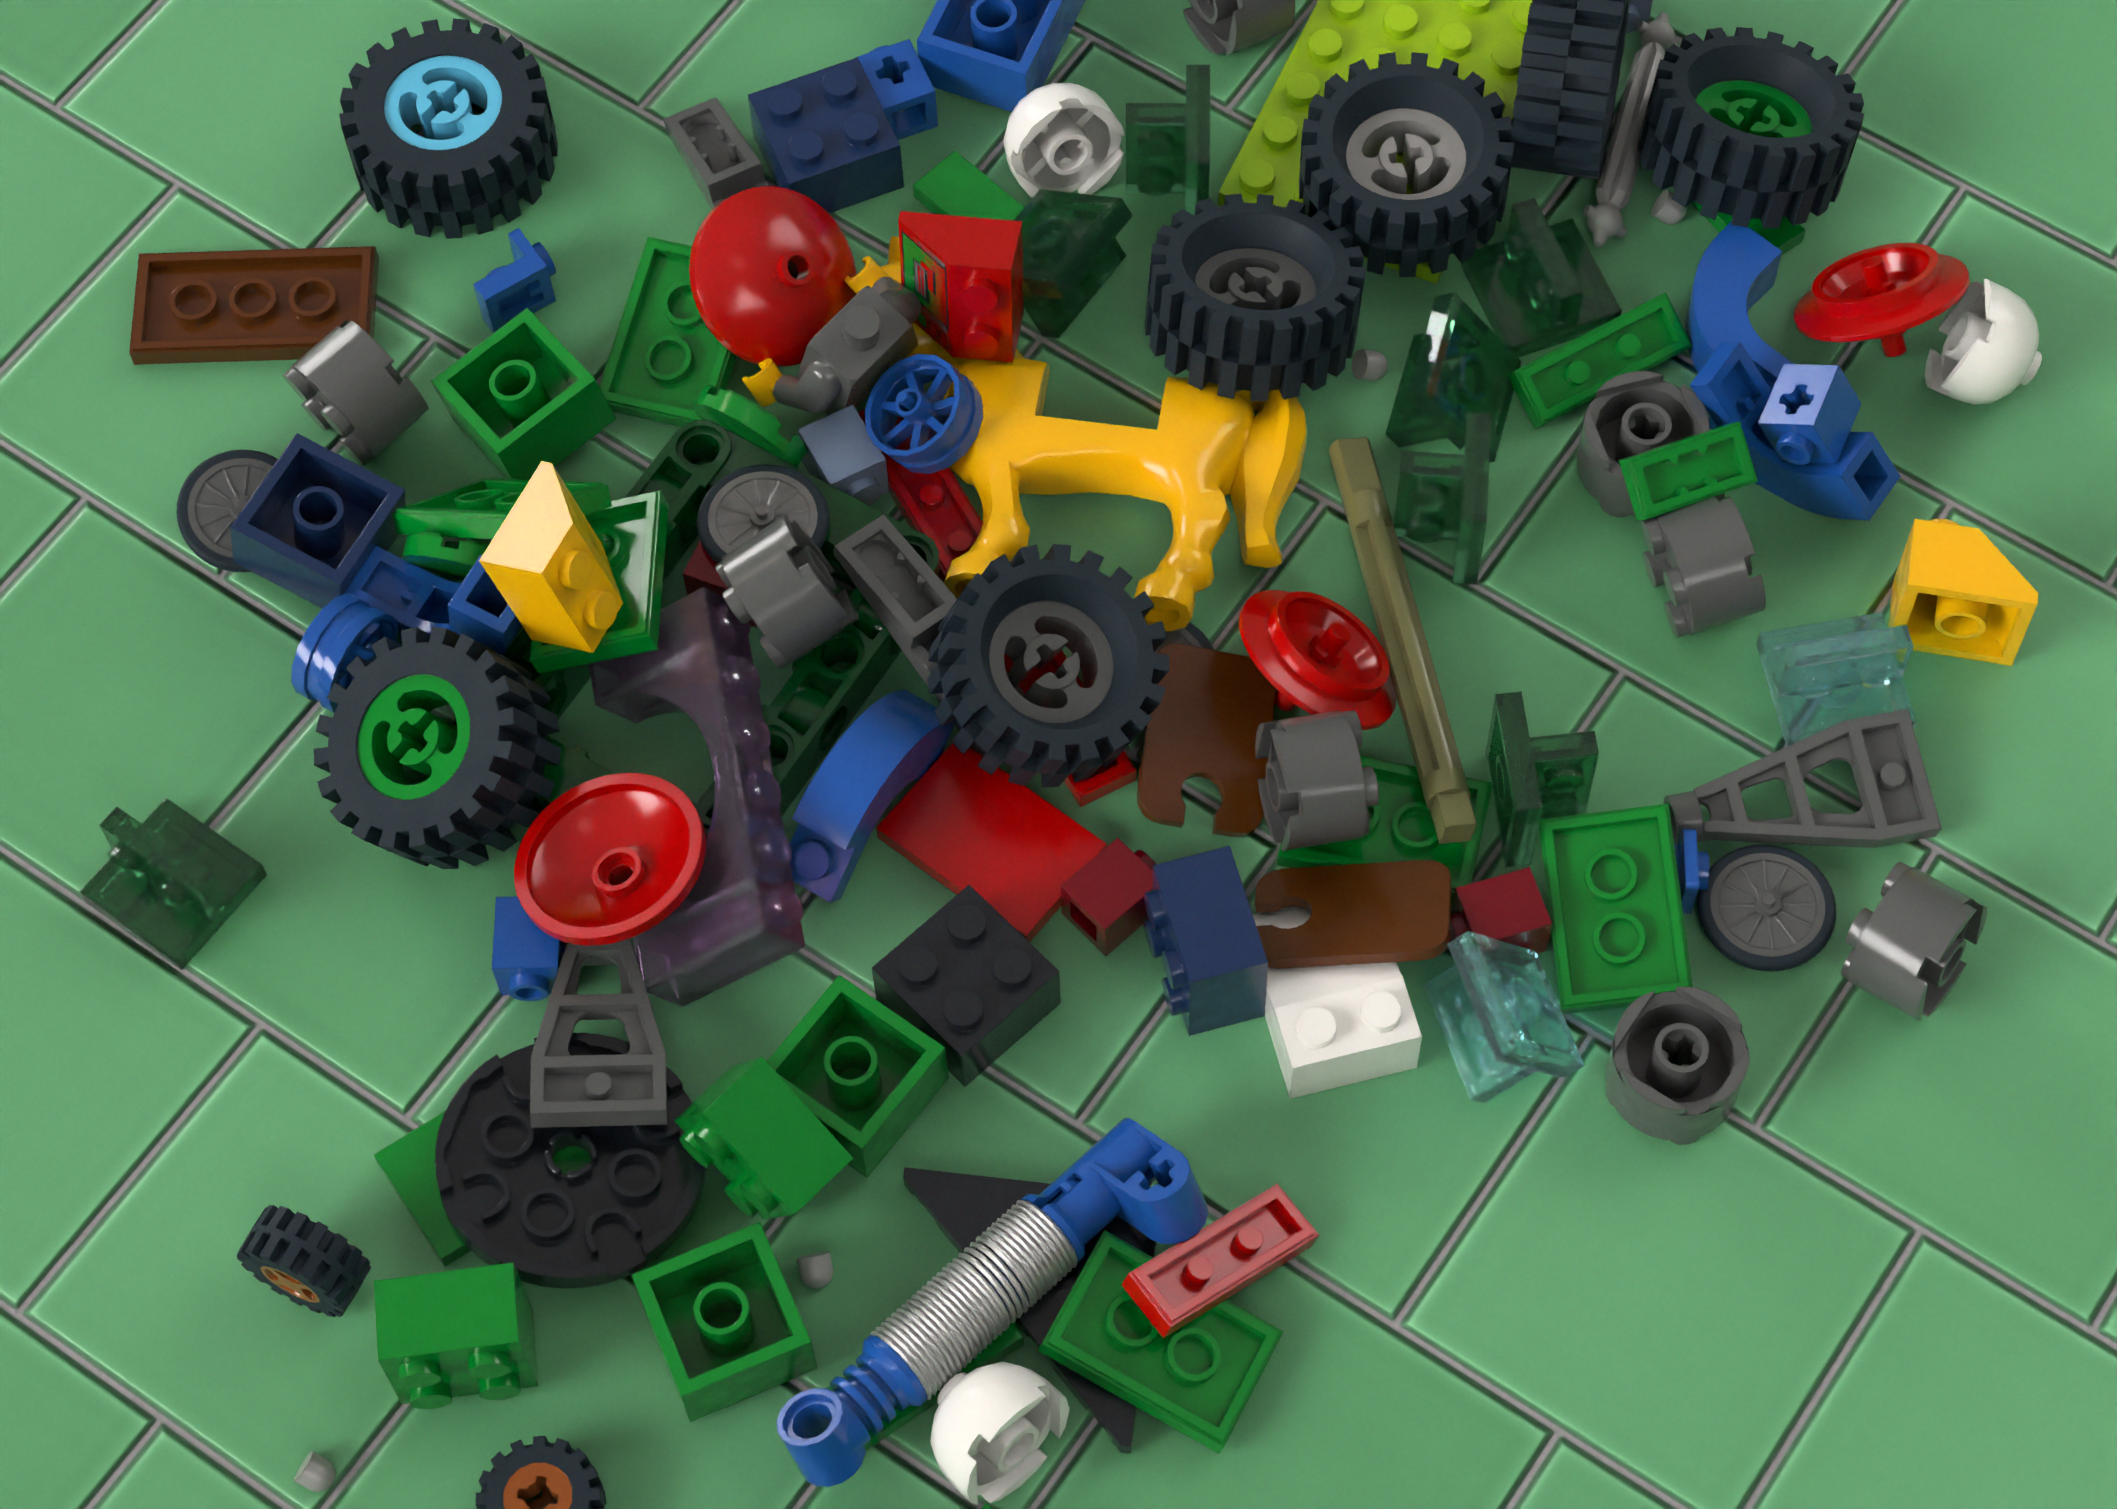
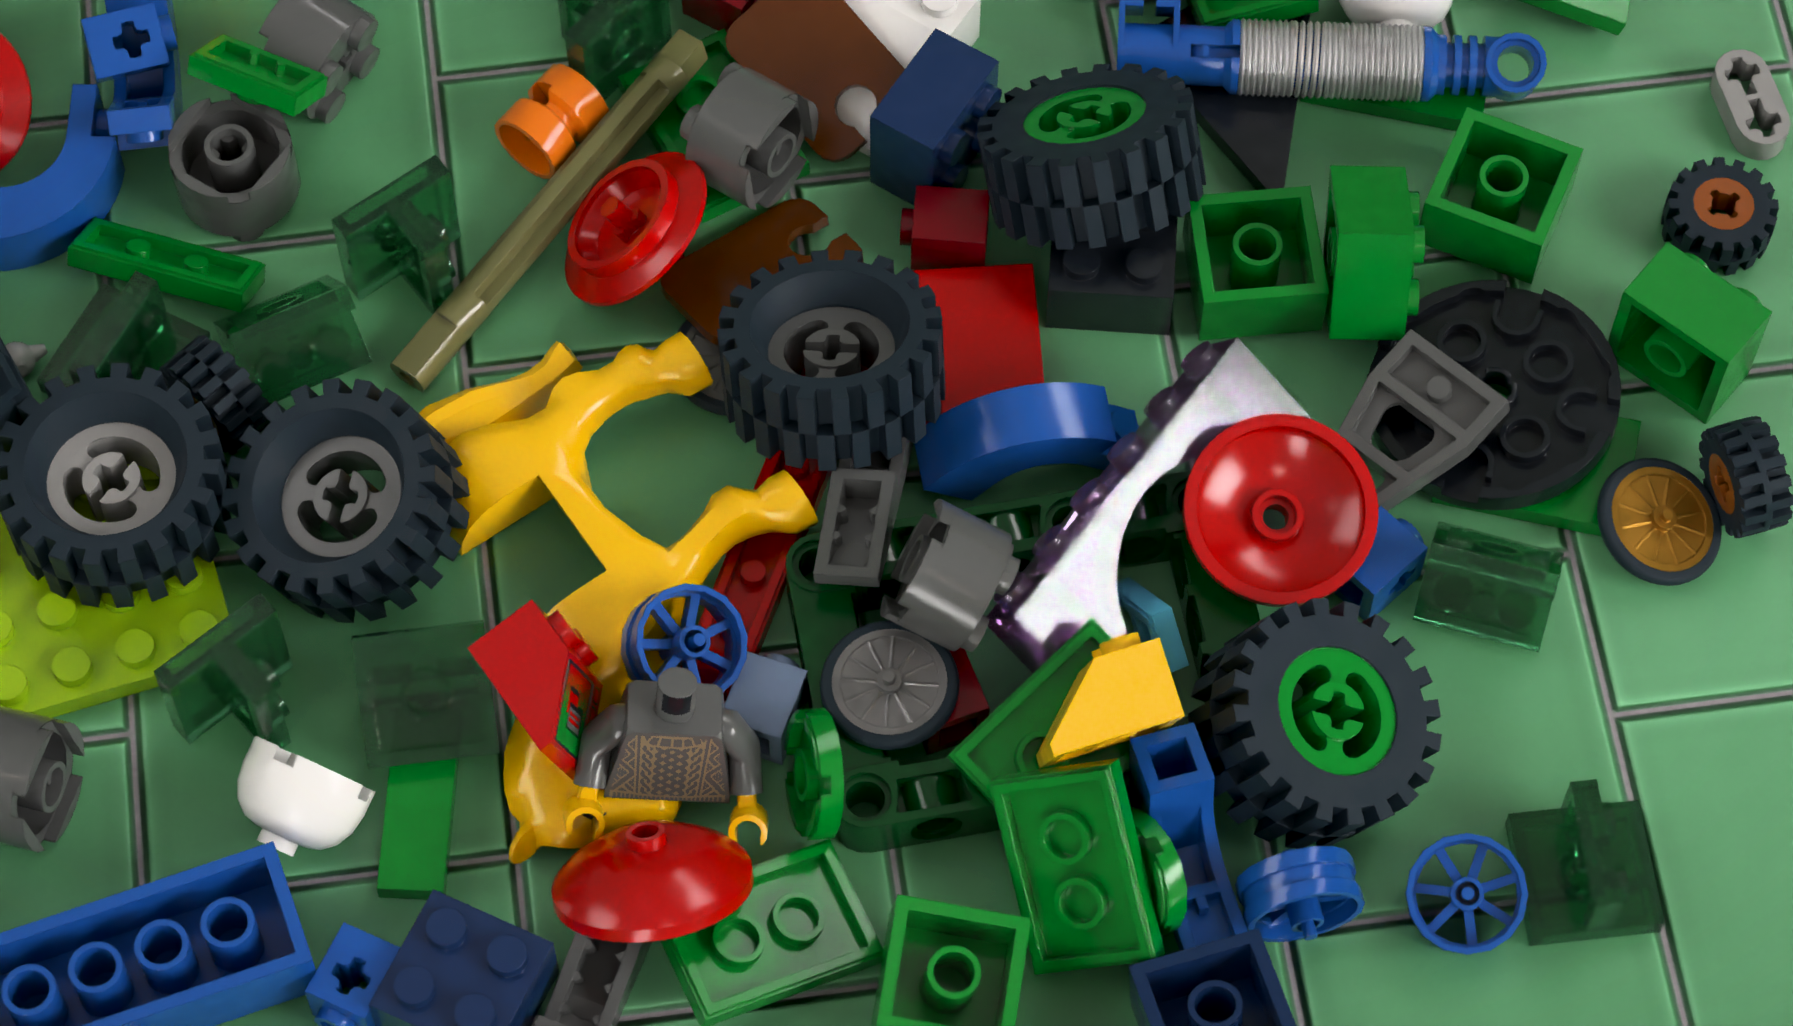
camera: 135 degrees left, 0 degrees up
none -> black wheel [159,335,271,455]
none -> orange wheel [494,64,609,179]
none -> black wheel [977,63,1206,250]
none -> medium azure tile [1108,577,1189,673]
none -> blue wheel [1405,833,1529,955]
none -> clear green bracket [1412,521,1564,652]
none -> pearl gold wheel [1597,458,1722,586]

